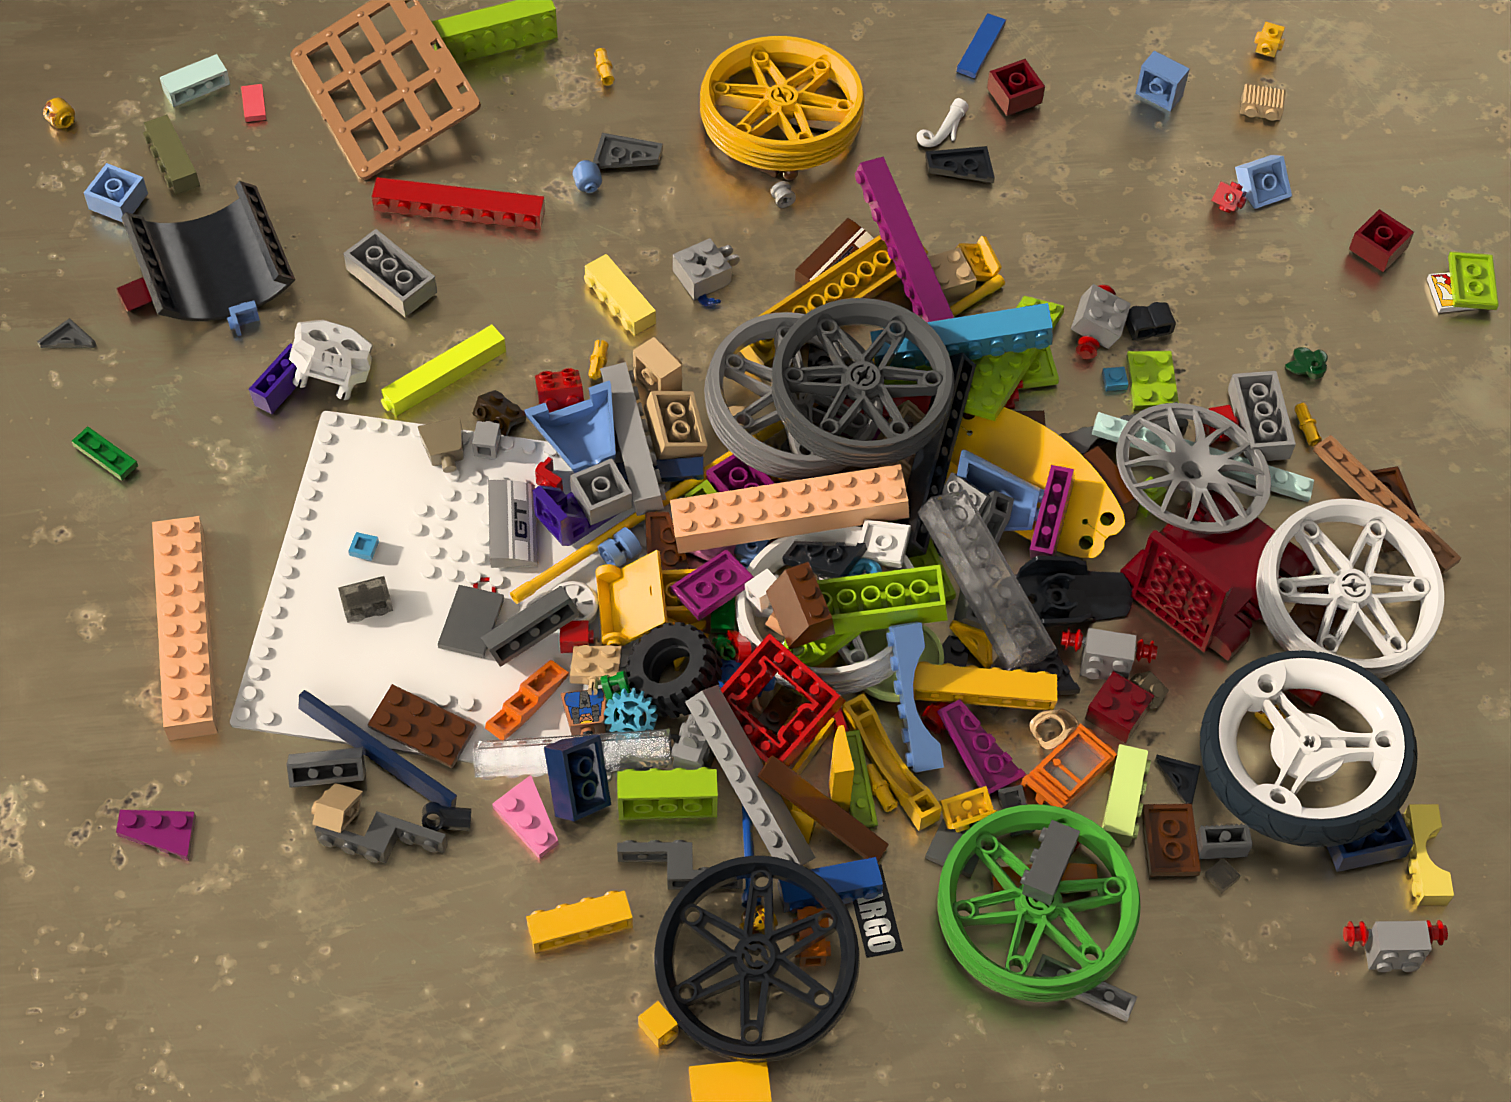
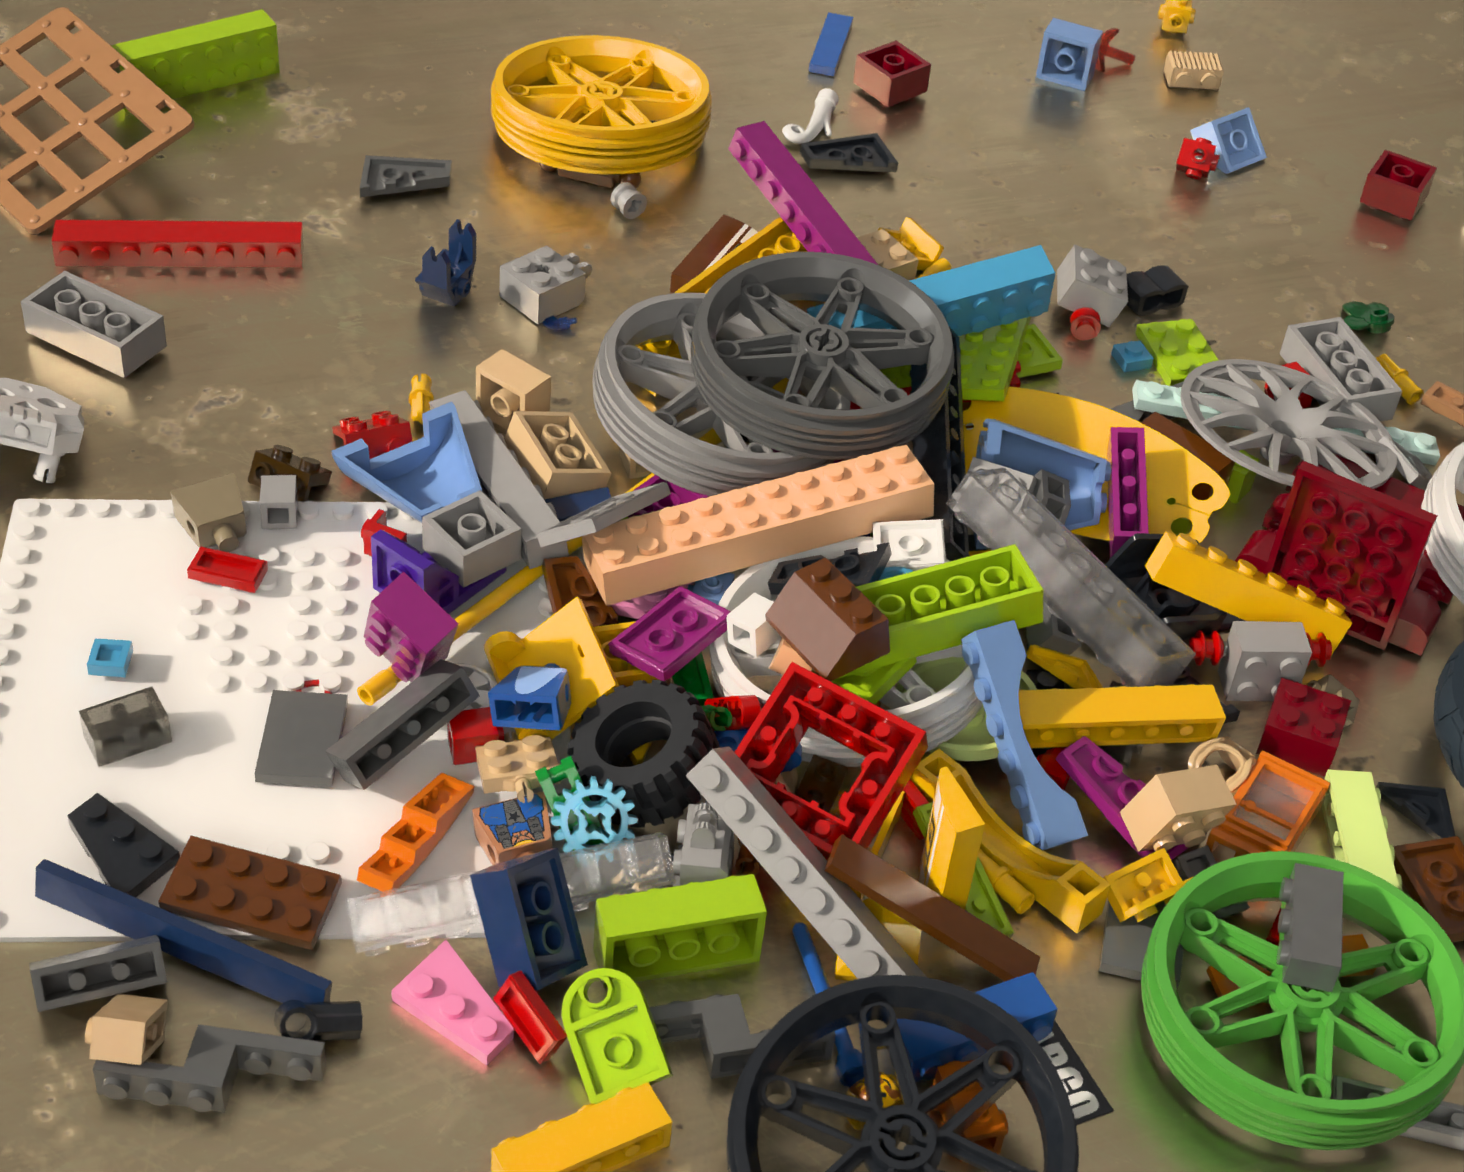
camera: 15 degrees left, 15 degrees down
neon yellow brick [381,325,506,417] -> none
light grey slope [488,480,538,568] -> none
medium blue head [572,160,602,193] -> none
light yellow brick [584,254,656,336] -> none
yellow pin [594,48,615,86] -> none
medium blue wheel [598,527,642,567] -> none
none -> black wing [67,793,180,897]
none -> red tile [187,547,268,593]
none -> magenta brick [363,571,458,682]
none -> dark blue piece [415,219,476,307]
none -> blue torso [488,663,572,731]
none -> red tile [493,970,567,1064]
none -> light grey tile [537,482,671,547]
none -> lime tile [562,968,673,1104]
none -> clear red plant [1095,28,1135,73]
none -> tan brick [1120,765,1237,852]
none -> yellow brick [1145,531,1352,654]
none -> light grey tile [1379,436,1433,491]

